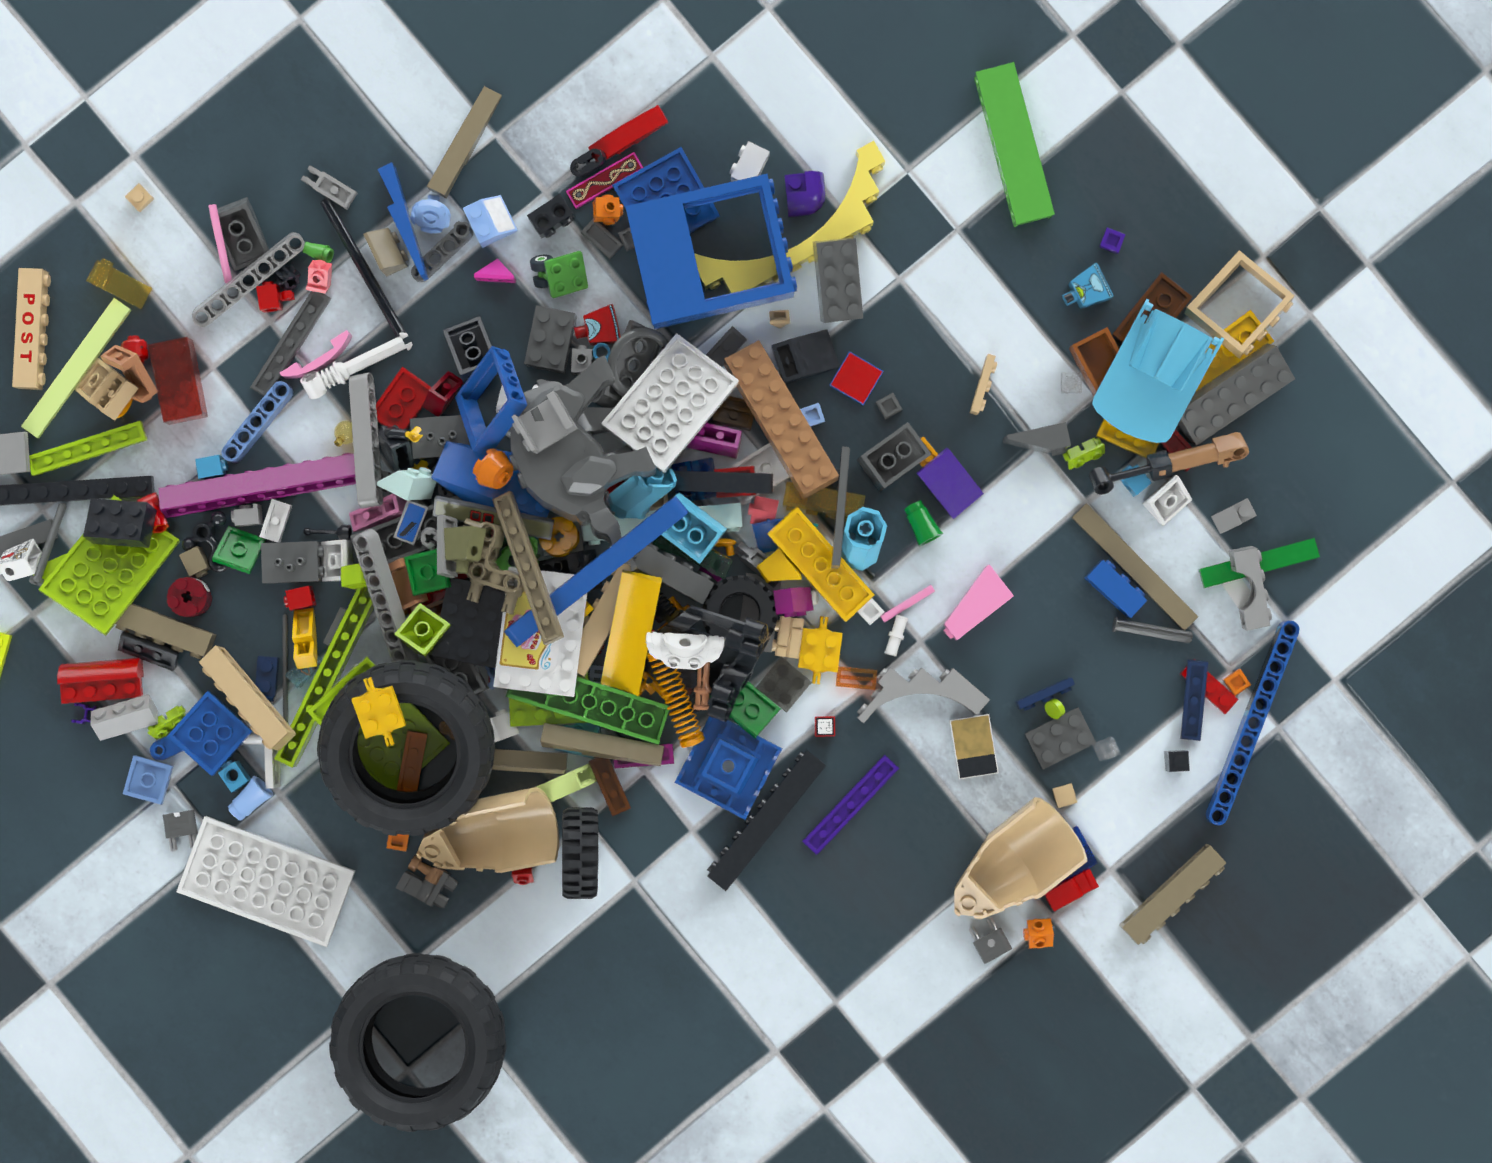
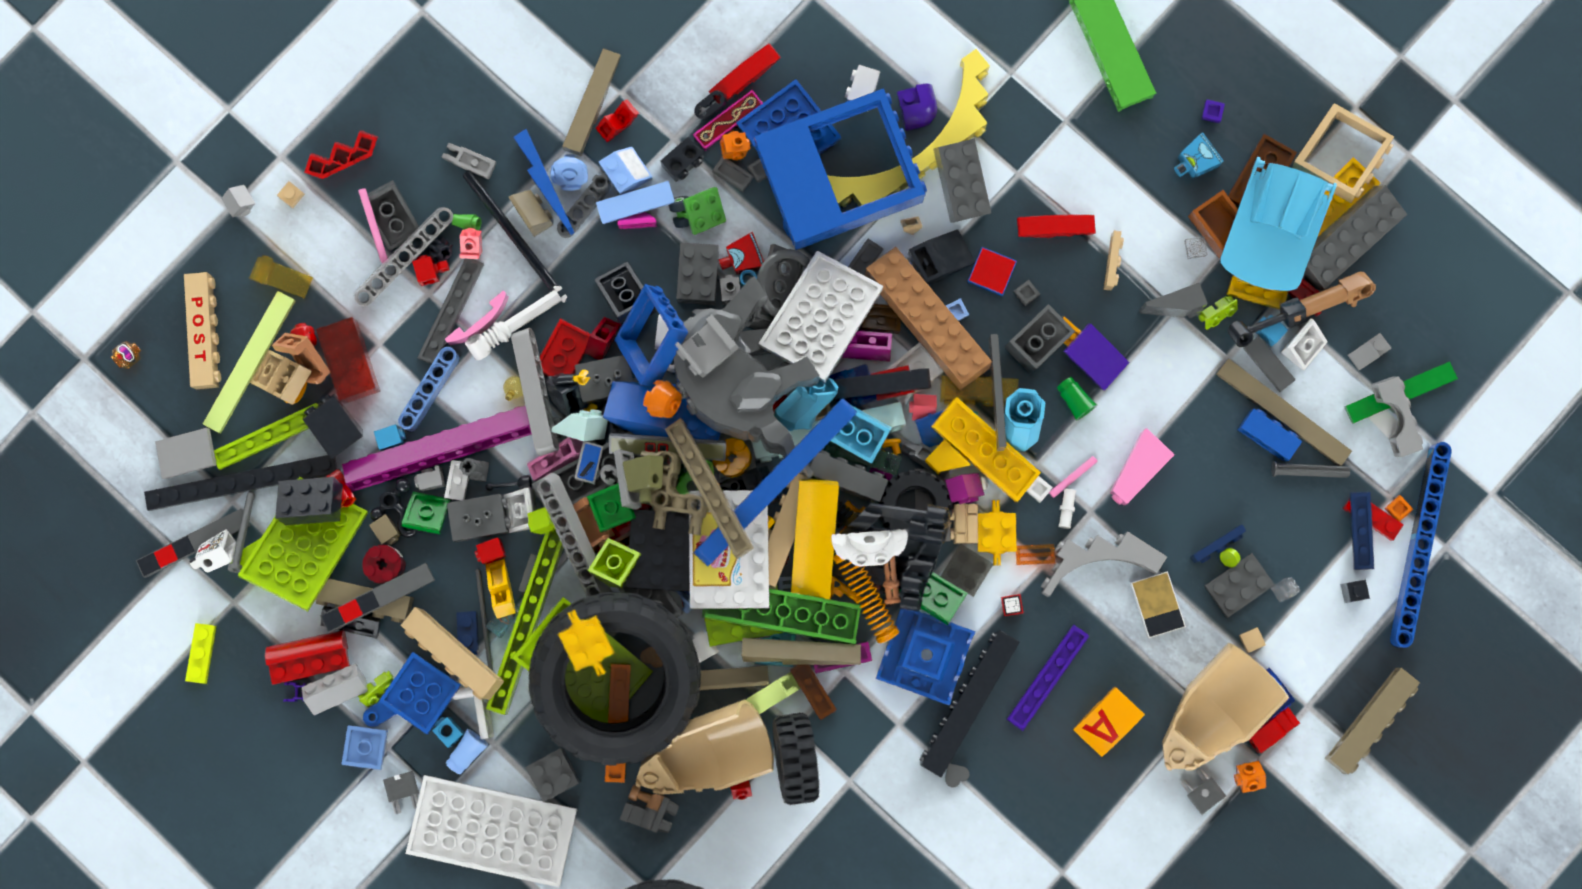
camera: 10 degrees left, 5 degrees down
none -> light grey brick [221,185,256,217]
none -> black slope [303,394,363,459]
none -> red brick [304,130,378,179]
none -> tile [320,563,435,633]
none -> dark grey piece [459,458,489,482]
none -> dark grey brick [525,748,581,803]
none -> red slope [595,99,639,142]
none -> light blue panel [596,181,675,224]
none -> dark grey tile [945,764,969,787]
none -> red slope [1017,215,1096,238]
none -> light orange slope [1073,687,1145,757]
none -> dark grey tile [1243,336,1296,392]

